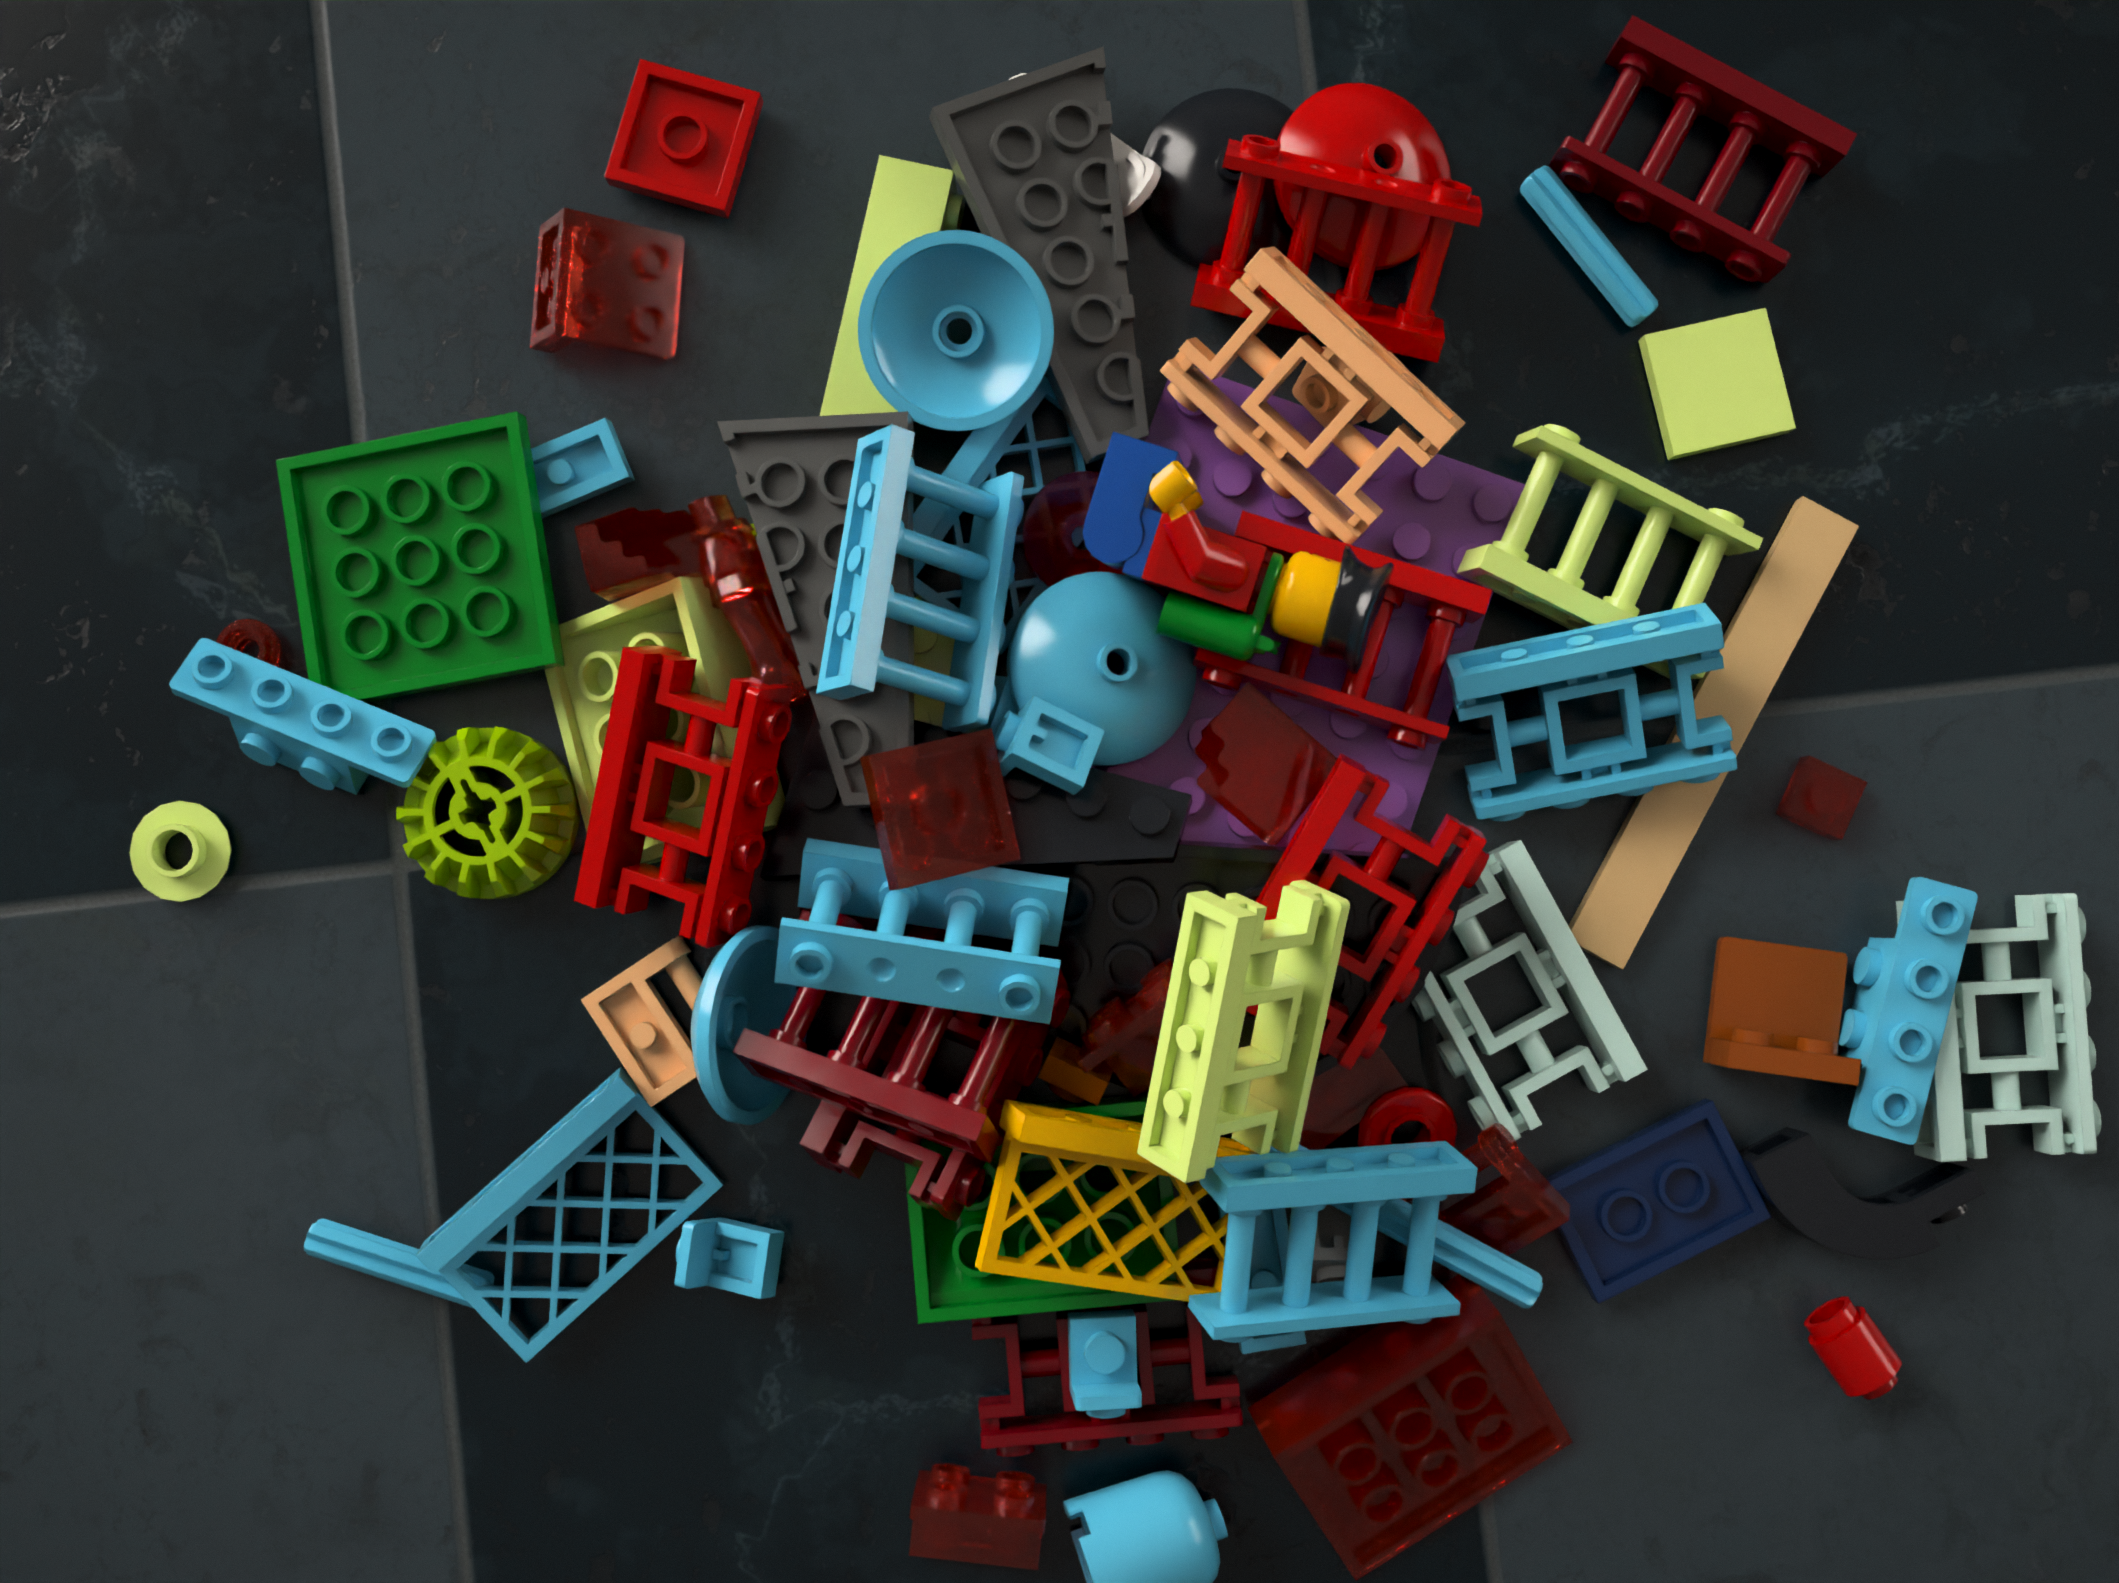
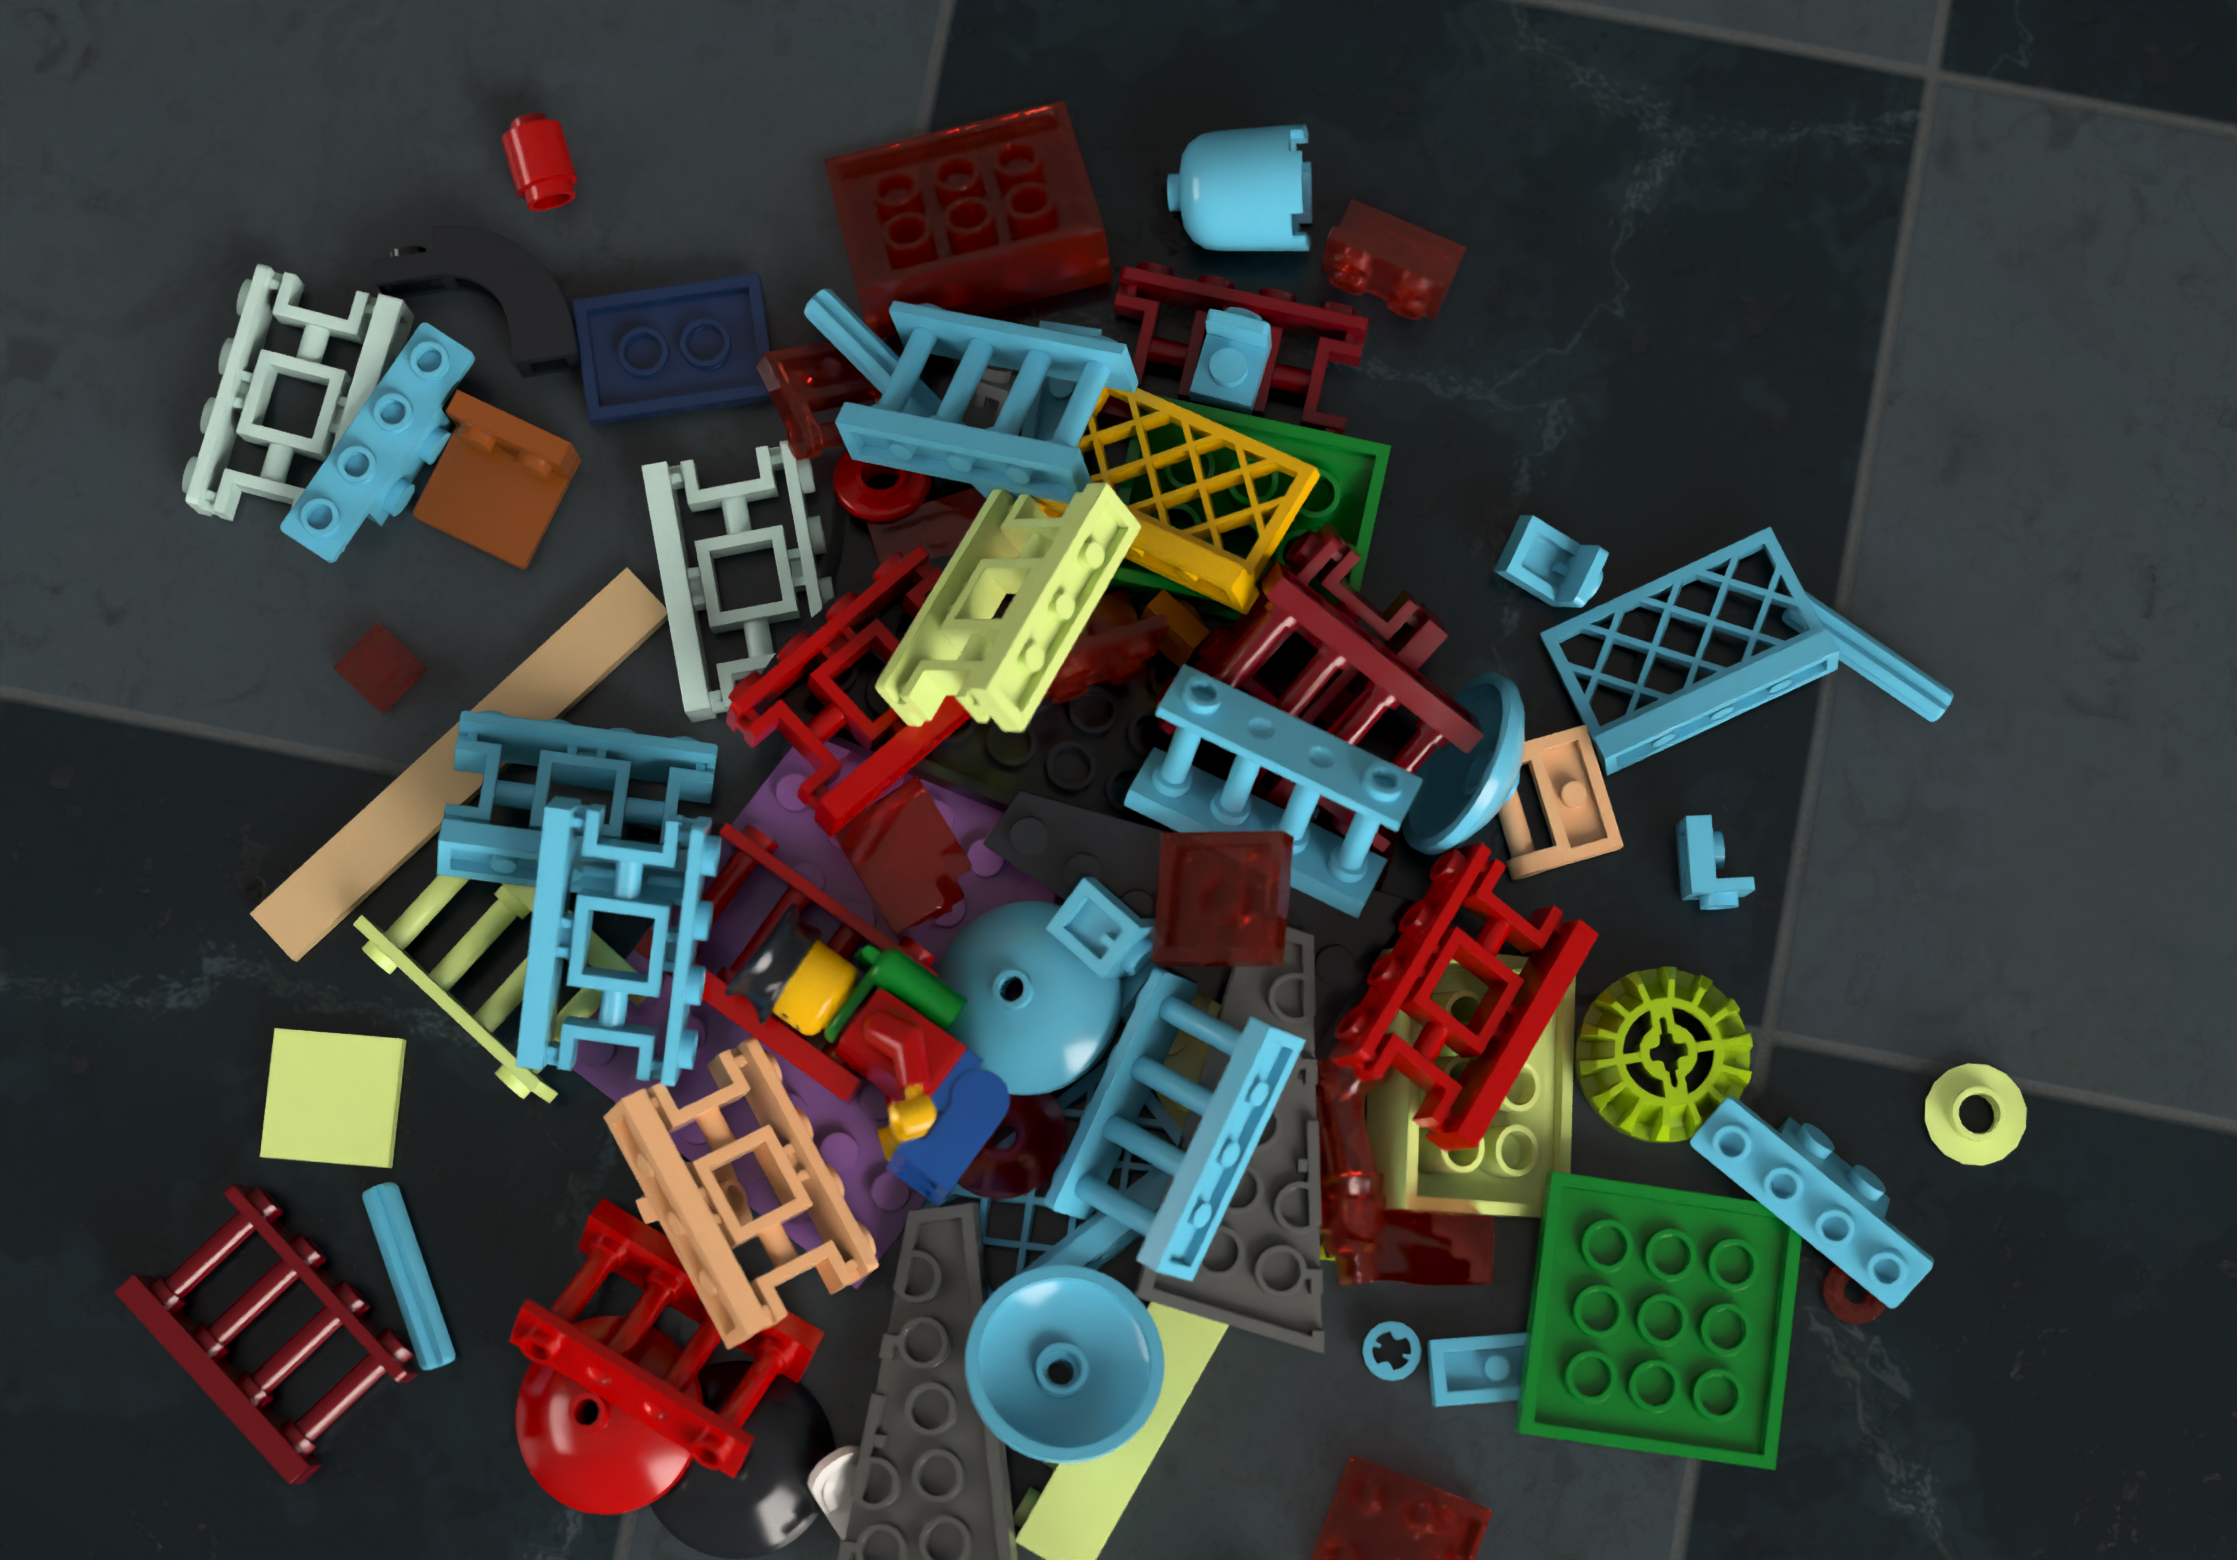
camera: 160 degrees left, 5 degrees down
none -> medium azure fence [516,796,721,1086]
none -> medium azure bush [1362,1321,1421,1381]
none -> medium azure bracket [1675,815,1755,910]

